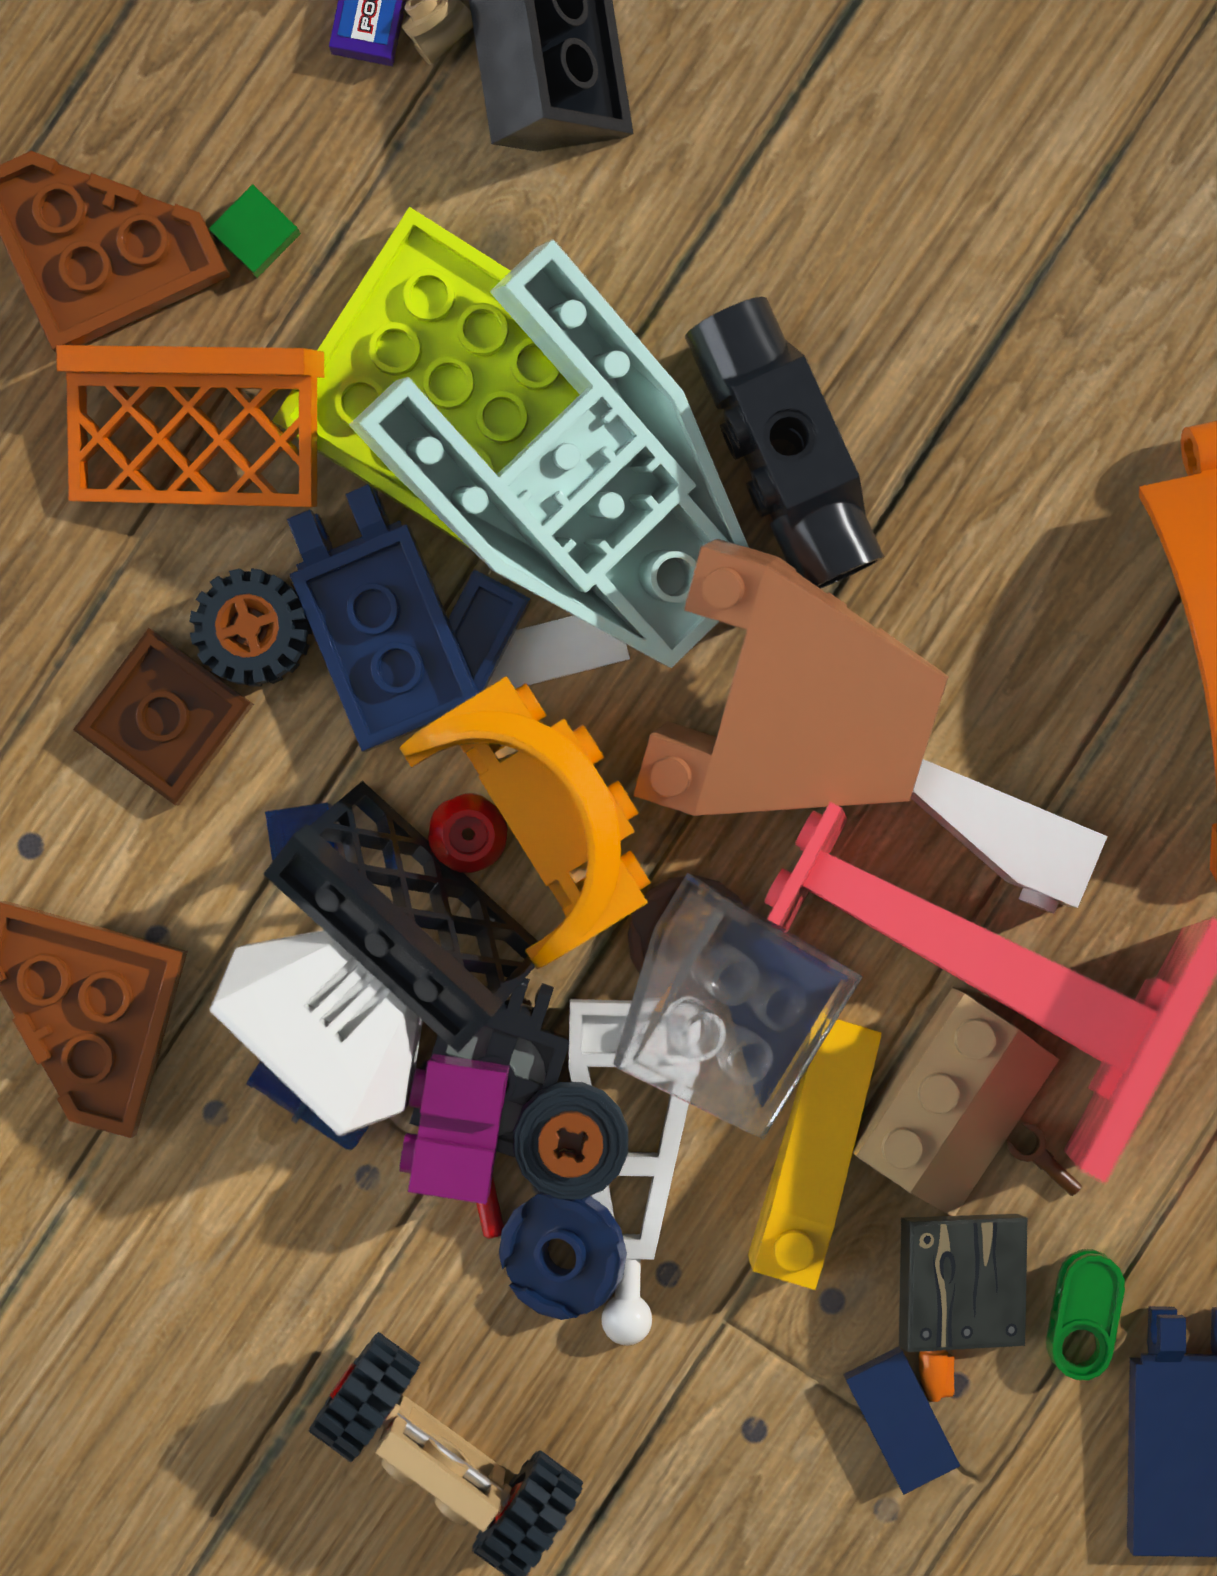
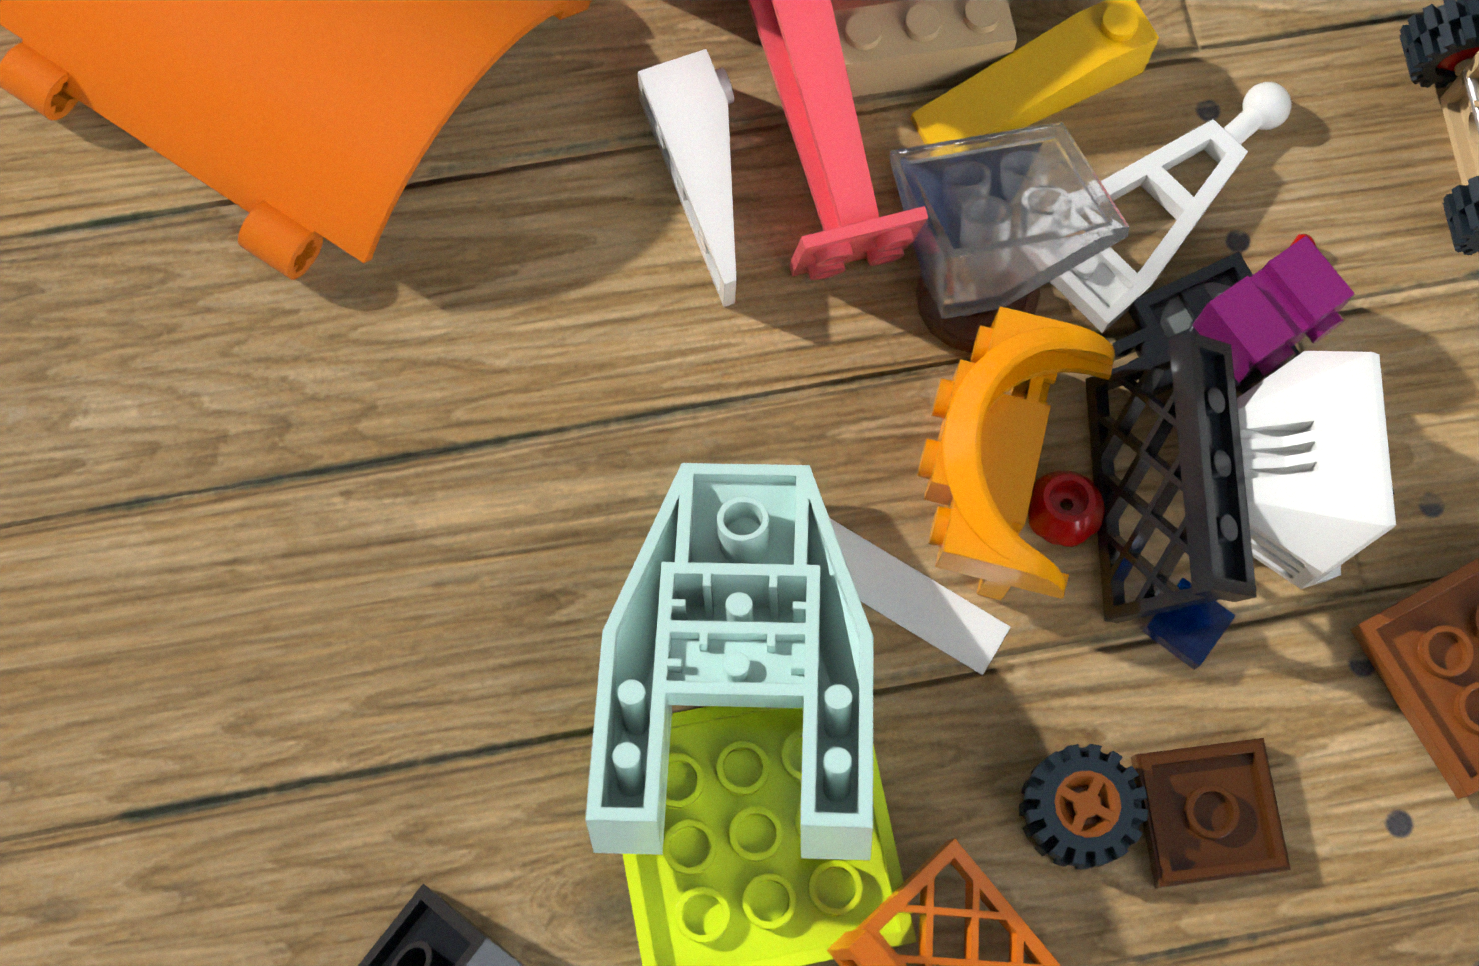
camera: 140 degrees left, 15 degrees down
dark blue tile [287,484,478,752] -> none
dark blue tile [448,569,531,693] -> none
dark blue tile [499,1192,627,1320] -> none
black wheel [513,1082,628,1199] -> none
nougat wedge [633,539,949,816] -> none
black brick [685,297,884,589] -> none

